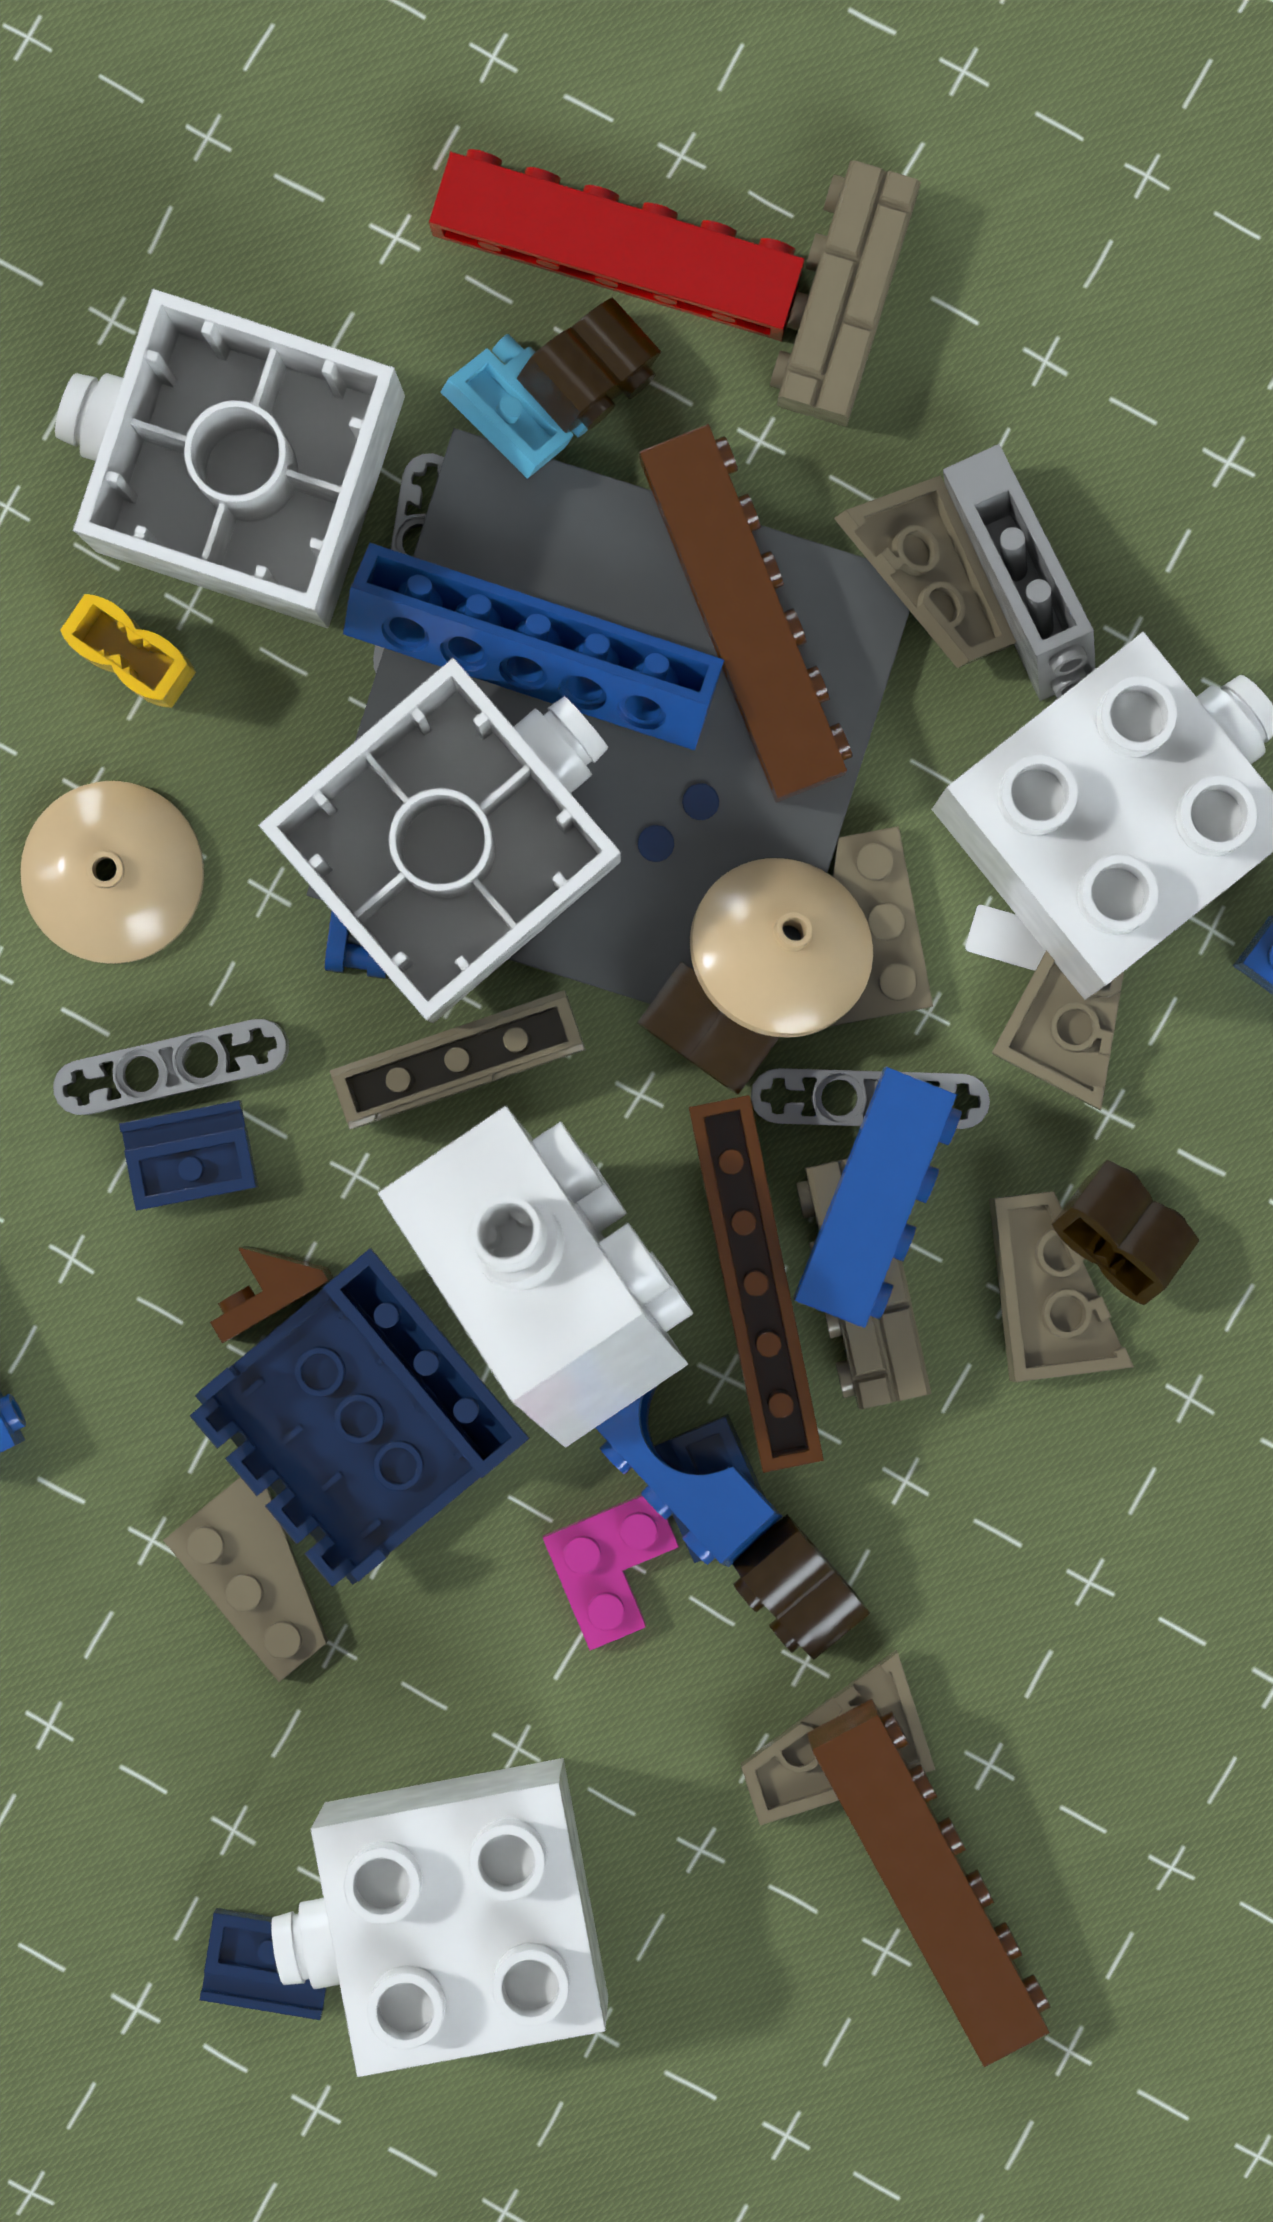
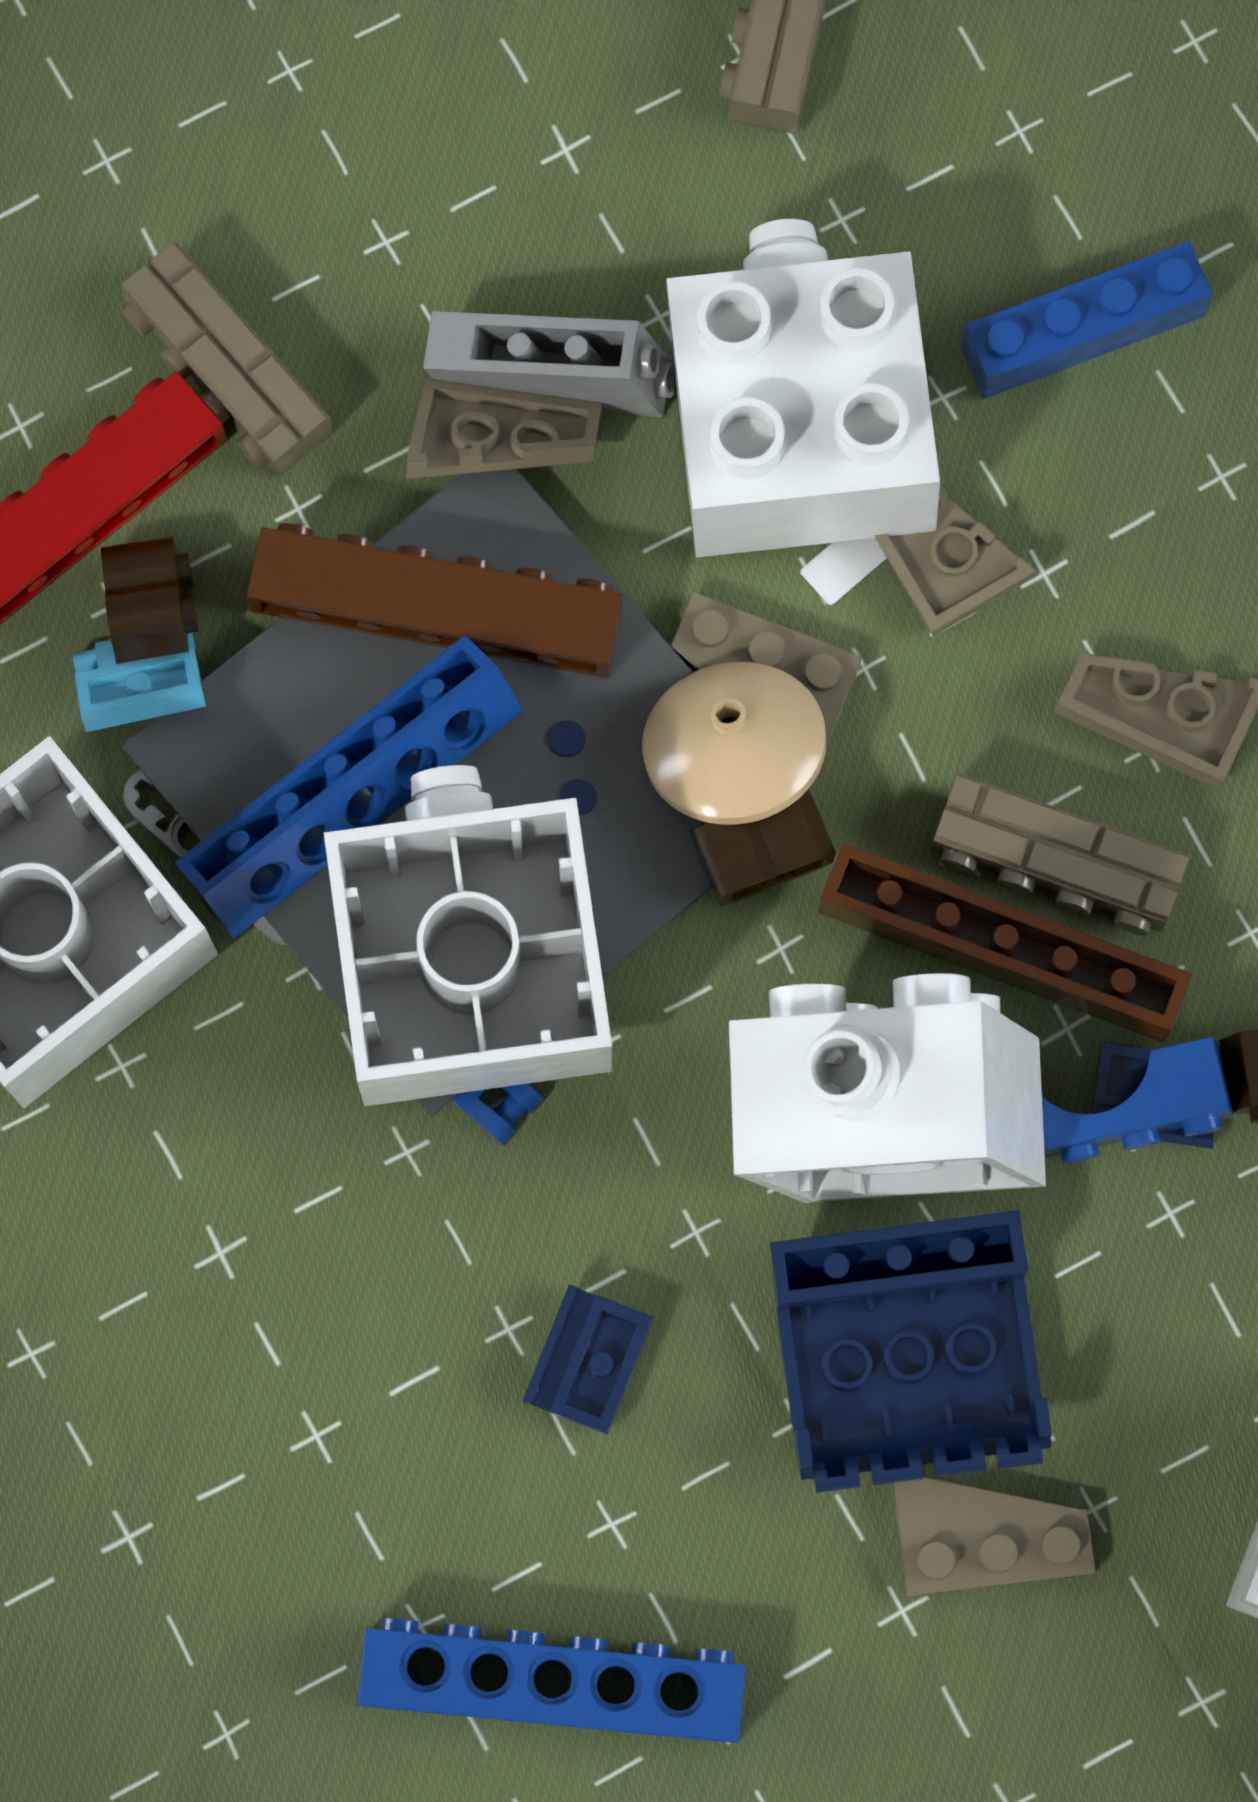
camera: 60 degrees left, 10 degrees down
tan dish [21,781,204,964] -> none
light grey beam [53,1019,289,1115] -> none
yellow brick [60,594,196,708] -> none
reddish brown slope [210,1246,334,1343] -> none
dark tan brick [330,990,586,1129] -> none
dark pink plate [543,1494,679,1651] -> none
light grey beam [750,1068,990,1129] -> none
blue brick [793,1067,962,1328] -> none
dark brown brick [1052,1160,1199,1305] -> none

